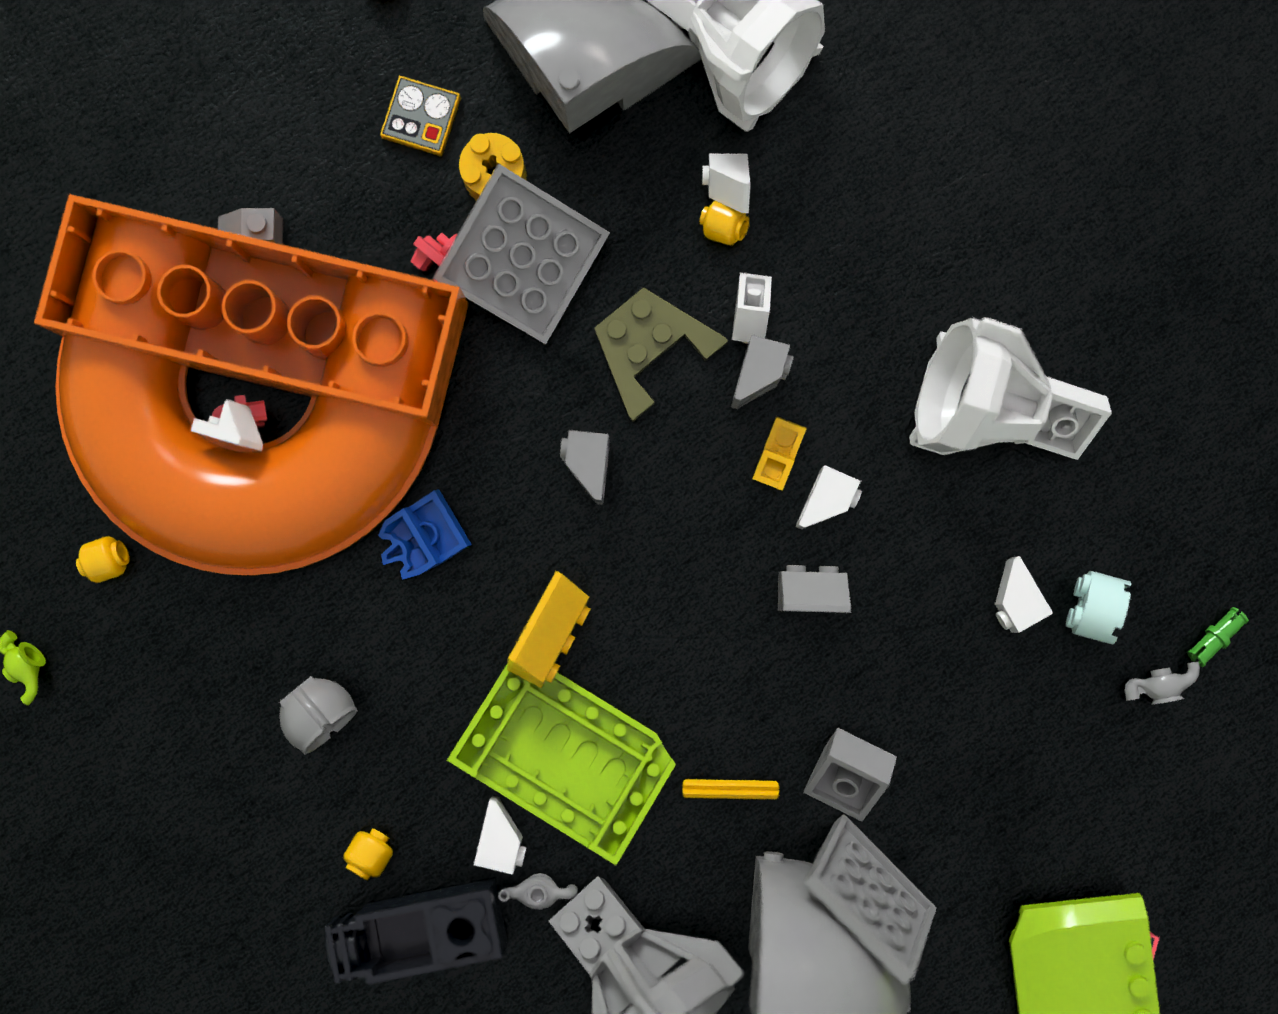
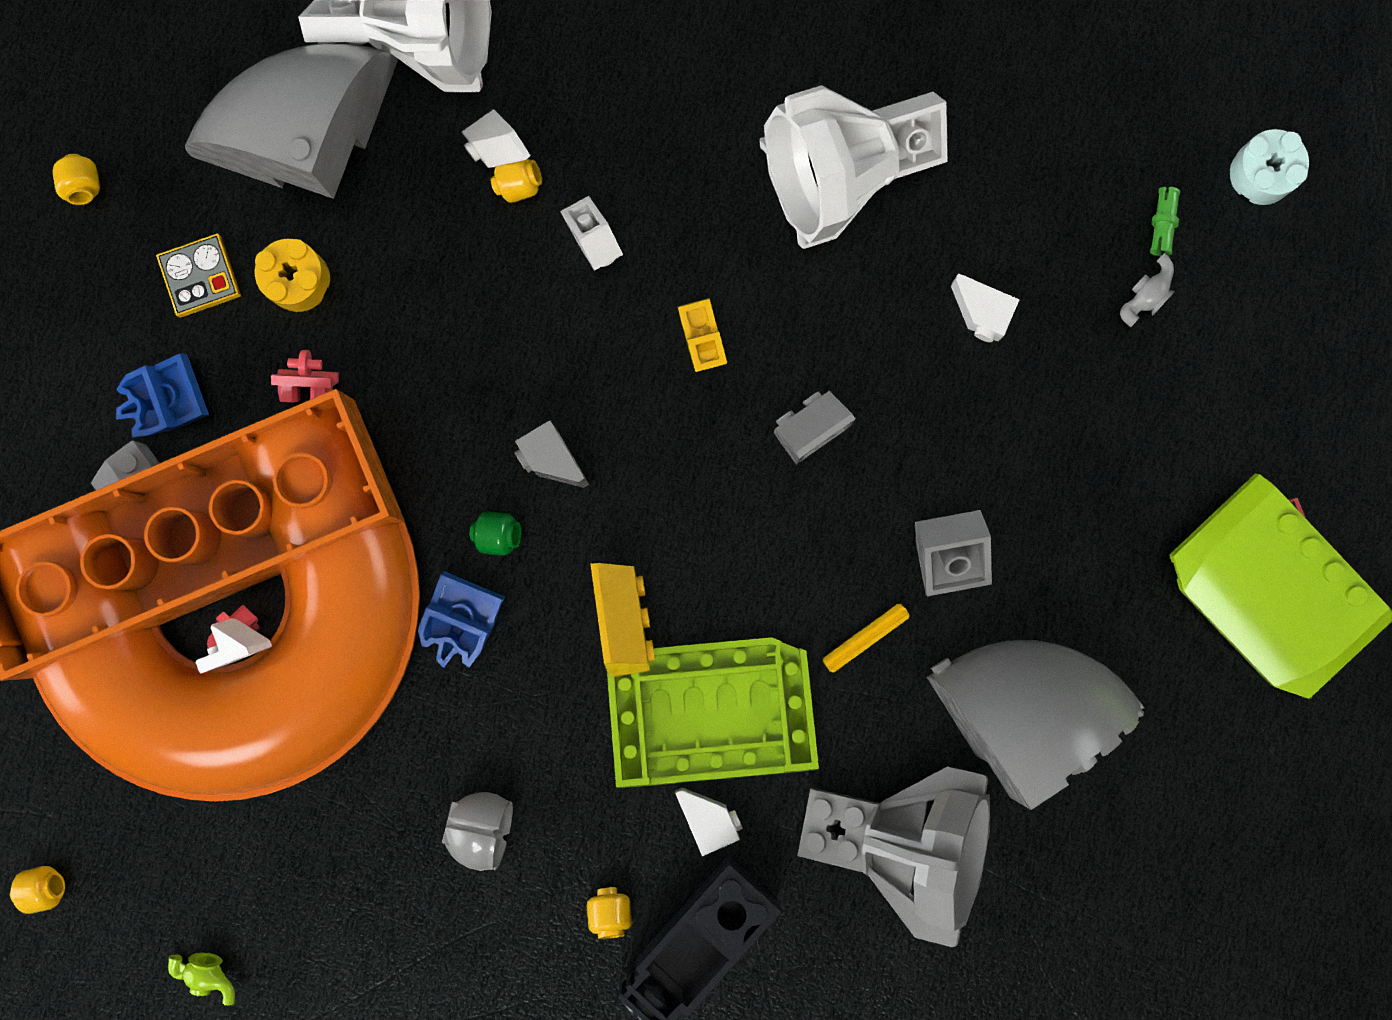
camera: 35 degrees left, 0 degrees up
yellow head [76,536,129,583] -> none
light grey plate [433,164,610,344] -> none
light grey piece [498,873,578,910] -> none
olive wing [594,287,728,422] -> none
light grey slope [731,335,793,409] -> none
white slope [795,465,862,529] -> none
light grey plate [804,814,937,985] -> none
light aqua brick [1066,571,1131,645] -> none
none -> blue plate [116,353,209,437]
none -> green head [469,511,522,556]

